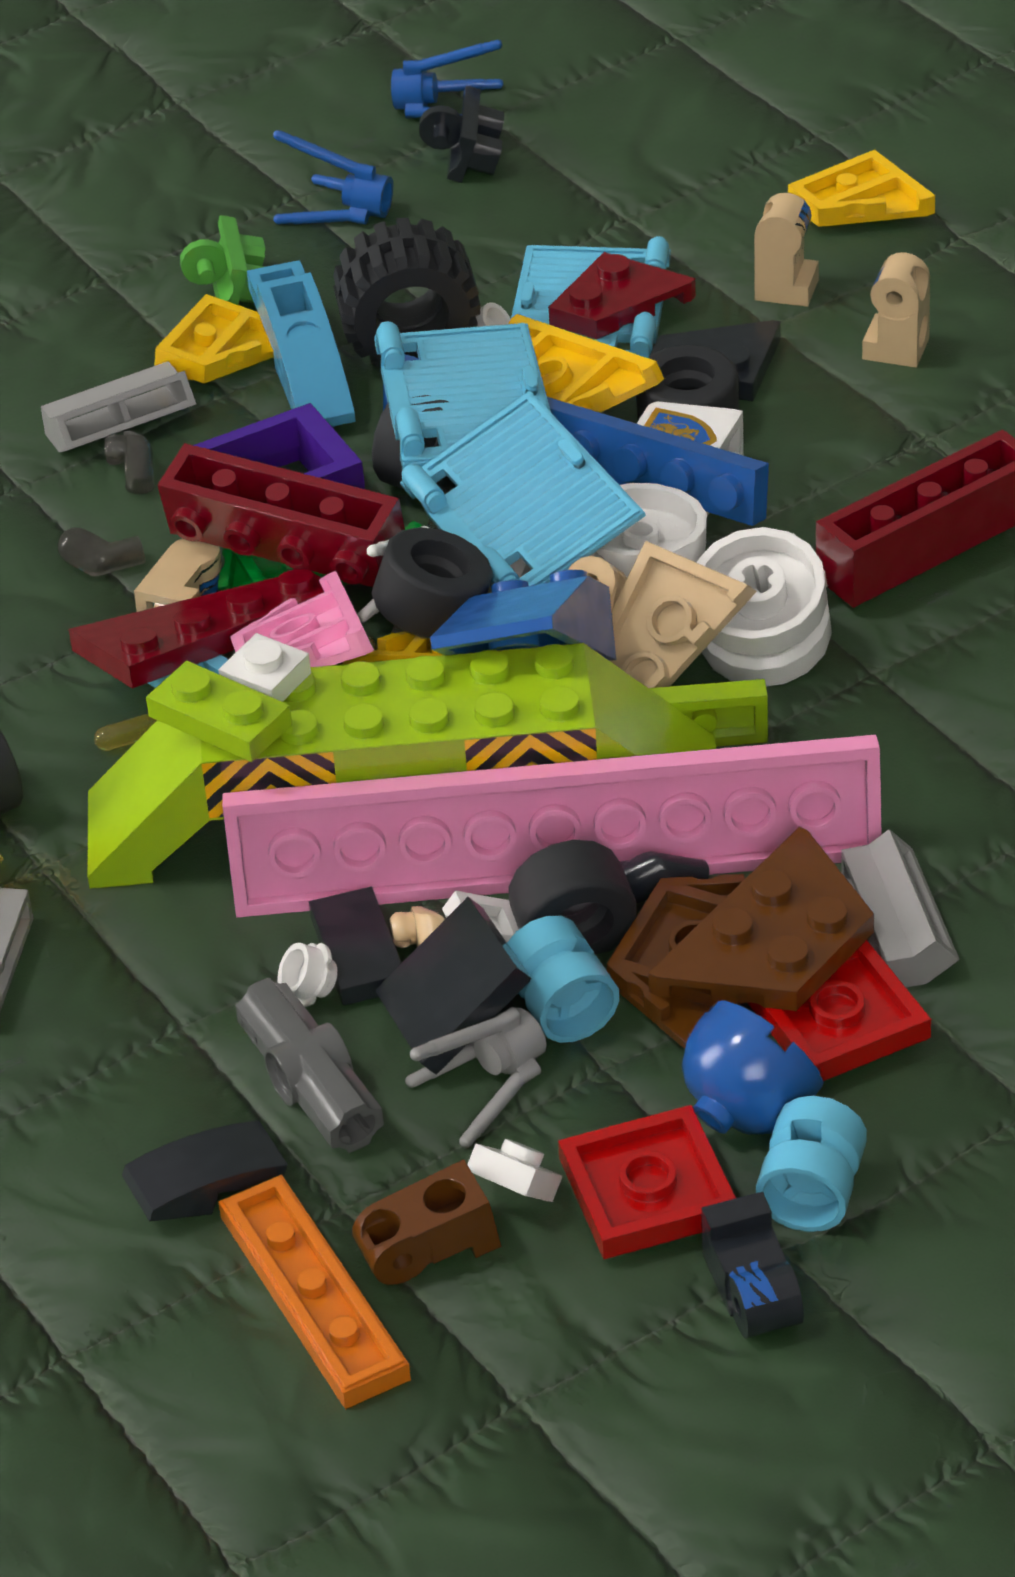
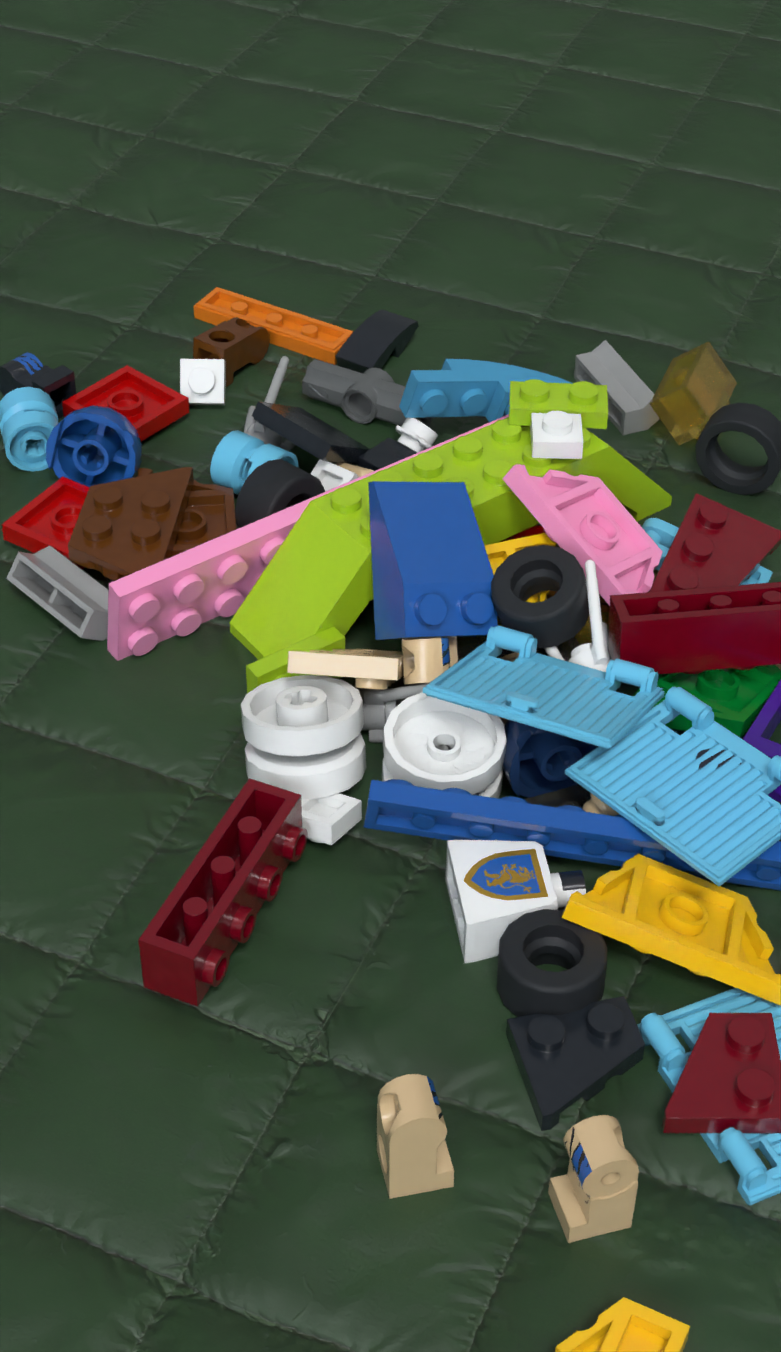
camera: 145 degrees right, 0 degrees up
none -> dark azure slope [399,359,573,422]

